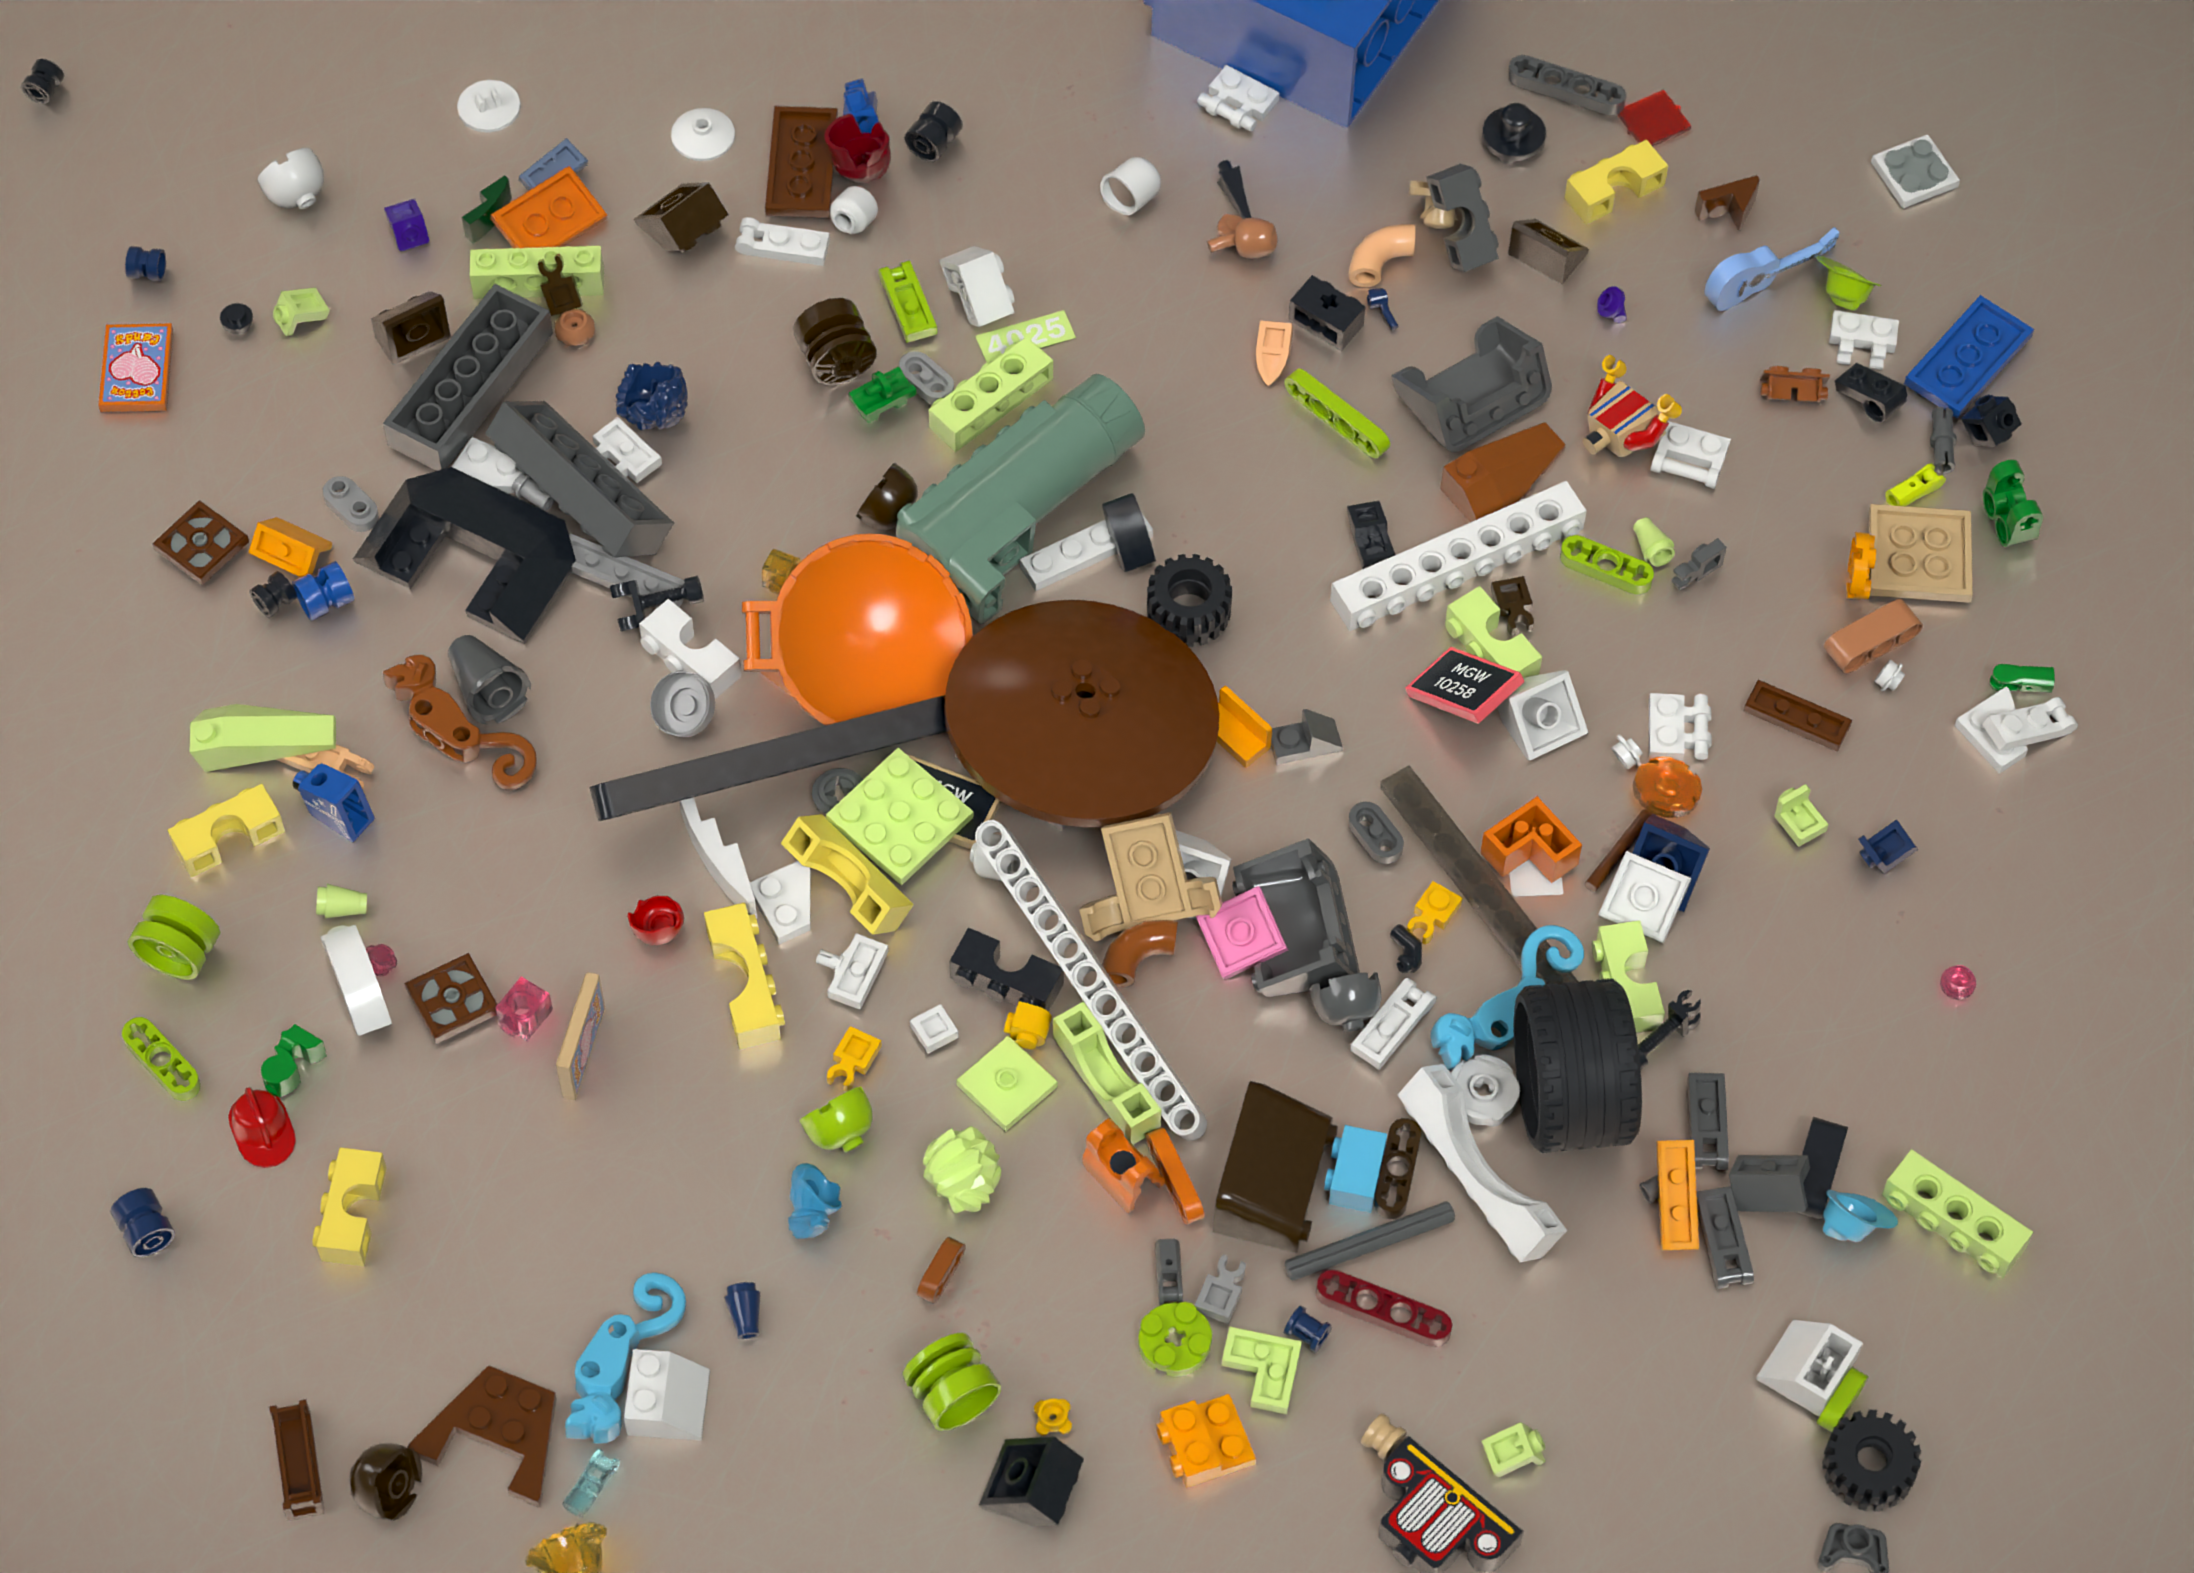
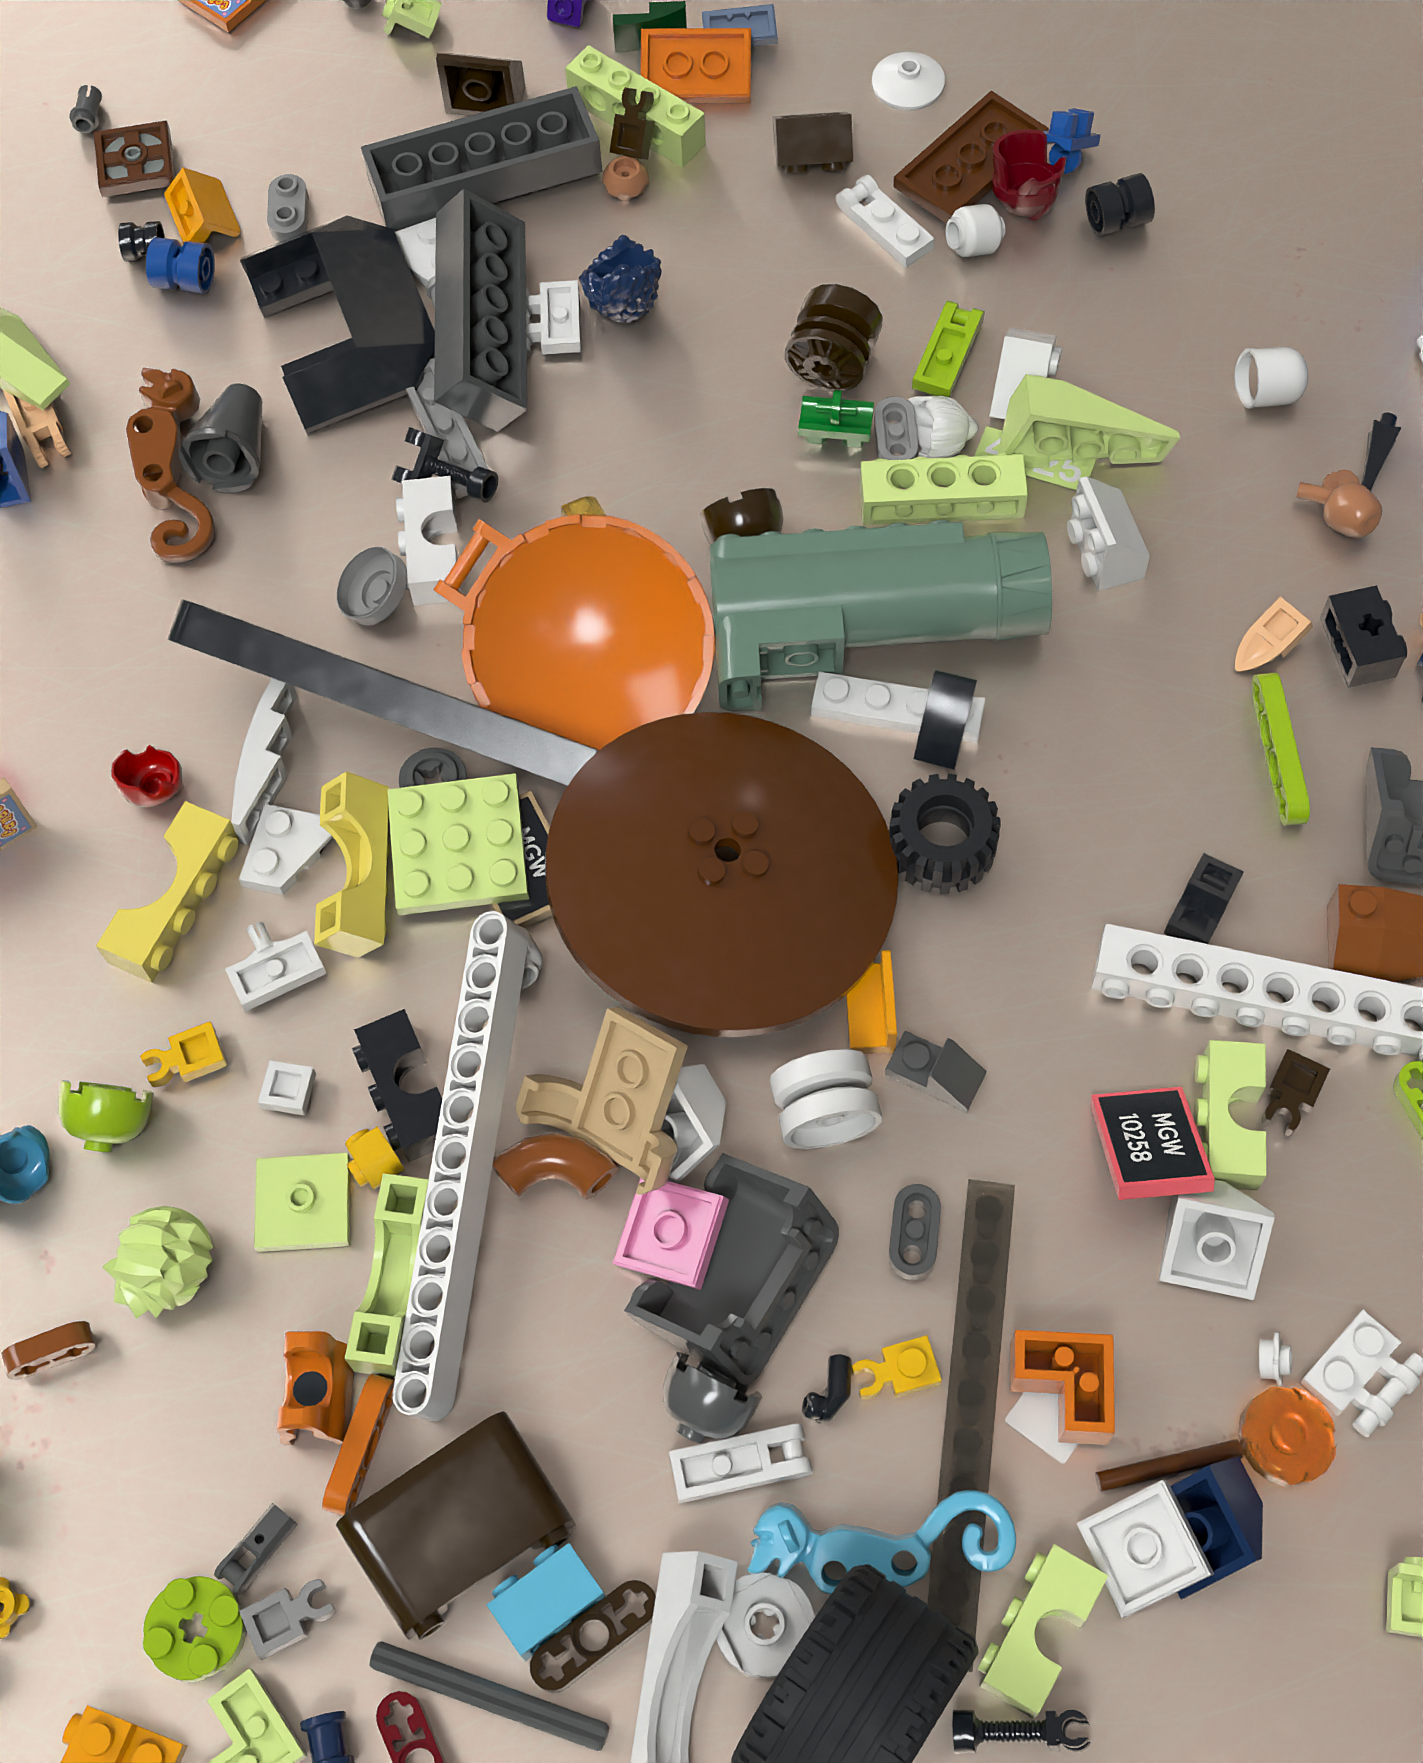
camera: 45 degrees right, 5 degrees up
none -> dark grey pin [69,85,102,133]
none -> white wheel [770,1049,882,1149]
none -> white hair [908,396,979,458]
none -> yellowish green wedge [998,374,1180,468]
none -> white slope [1067,476,1150,591]

